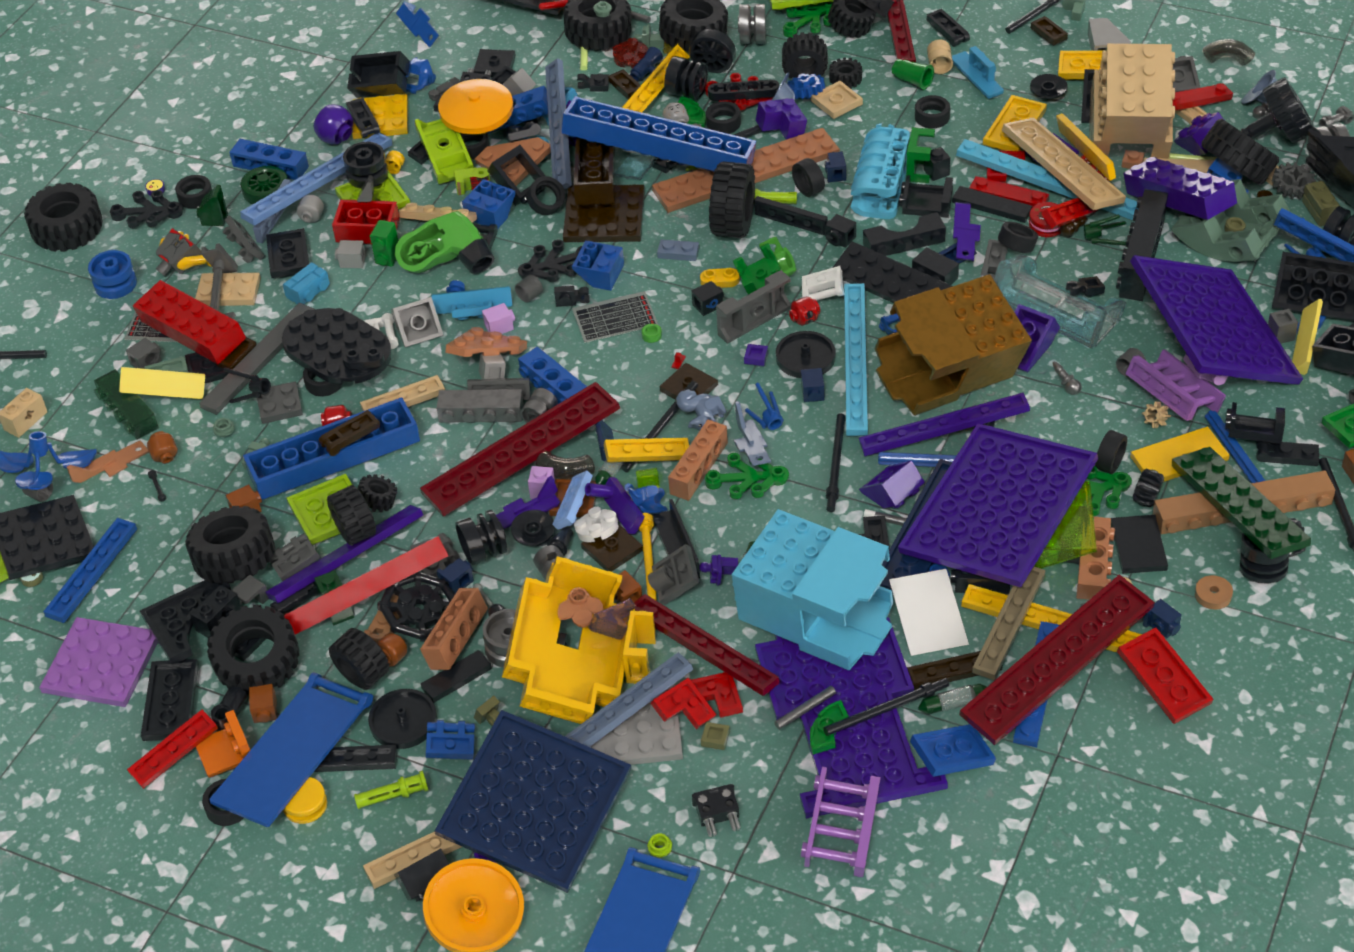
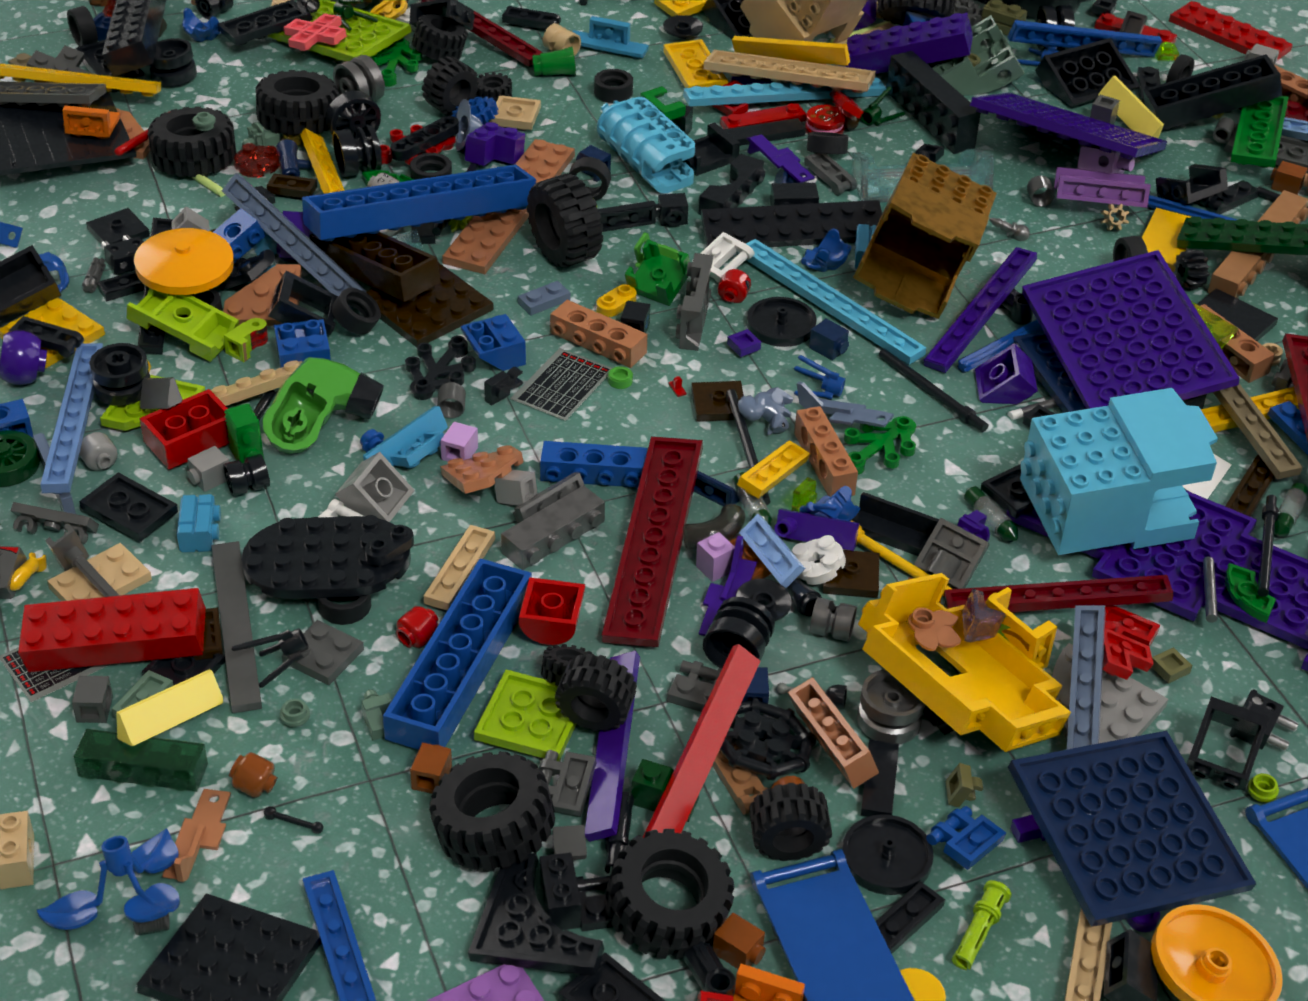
camera: 50 degrees left, 5 degrees down
dark brown plate [318,410,380,456] -> none
flat silver wheel [520,388,558,423] -> none
none -> black wheel [223,454,270,496]
none -> red brick [519,577,585,645]
none -> nougat brick [550,300,647,368]
none -> black window [1187,696,1270,791]

